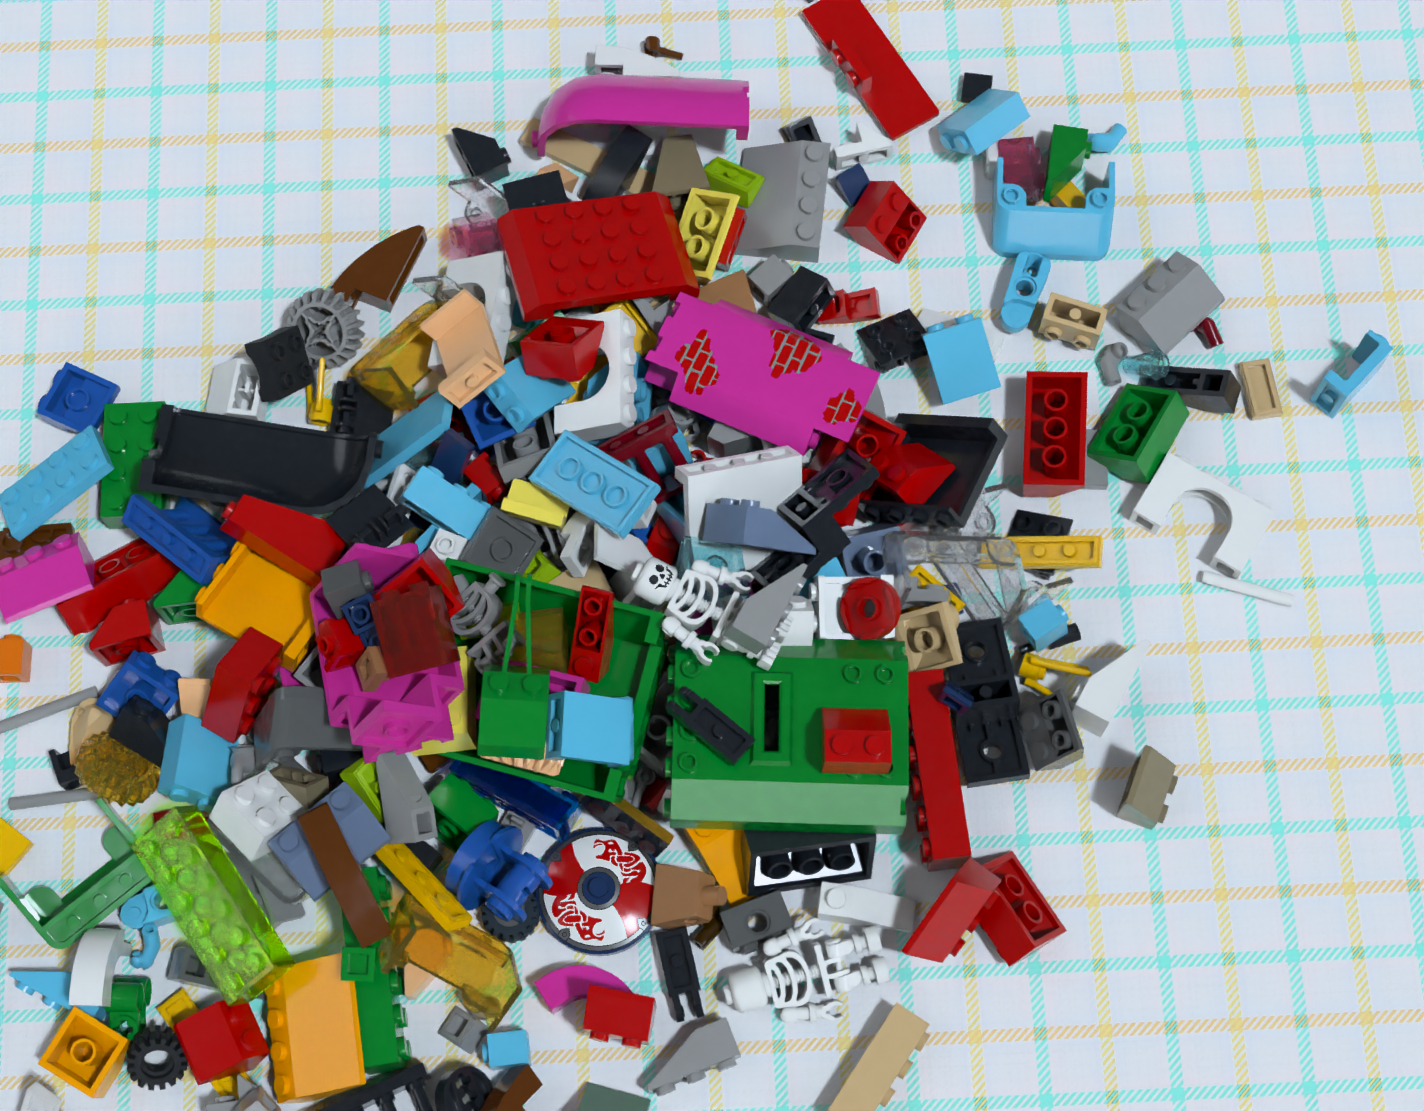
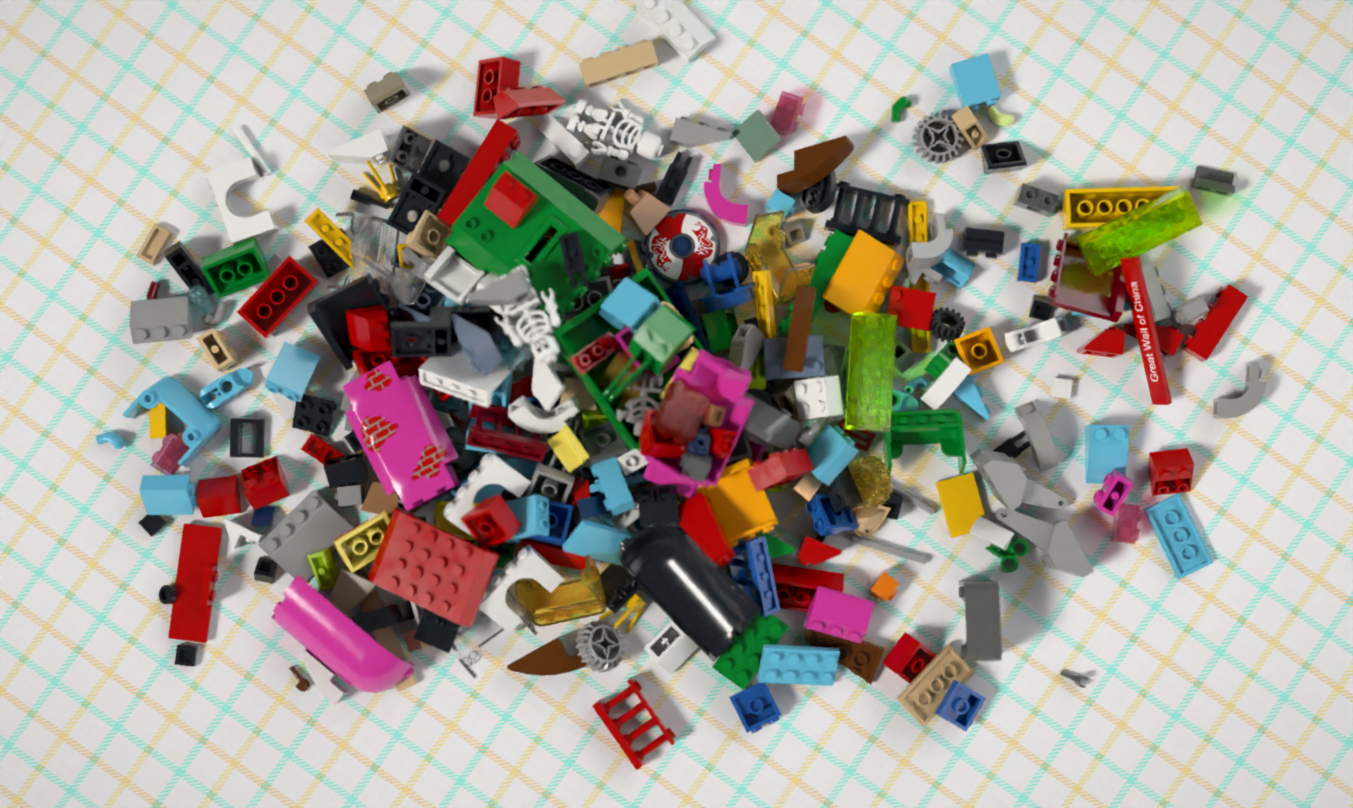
camera: 140 degrees left, 15 degrees up
black brick [244,325,315,402] -> none
green tile [341,947,378,982] -> none
light nougat panel [419,288,506,409] -> none
clear pink brick [449,212,501,257] -> none
black slope [451,127,511,189] -> none
medium azure tile [528,429,661,539] -> none
red slope [583,984,657,1049] -> none
red tile [840,577,901,640] -> none
dark blue slope [936,680,974,715] -> none
medium azure brick [1018,598,1069,653] -> none
green slope [1043,124,1092,202] -> none
medium azure panel [1310,330,1393,419] -> none
none -> black tile [159,585,177,604]
none -> red slope [196,475,242,518]
none -> black tile [230,418,265,458]
none -> red fence [592,678,676,770]

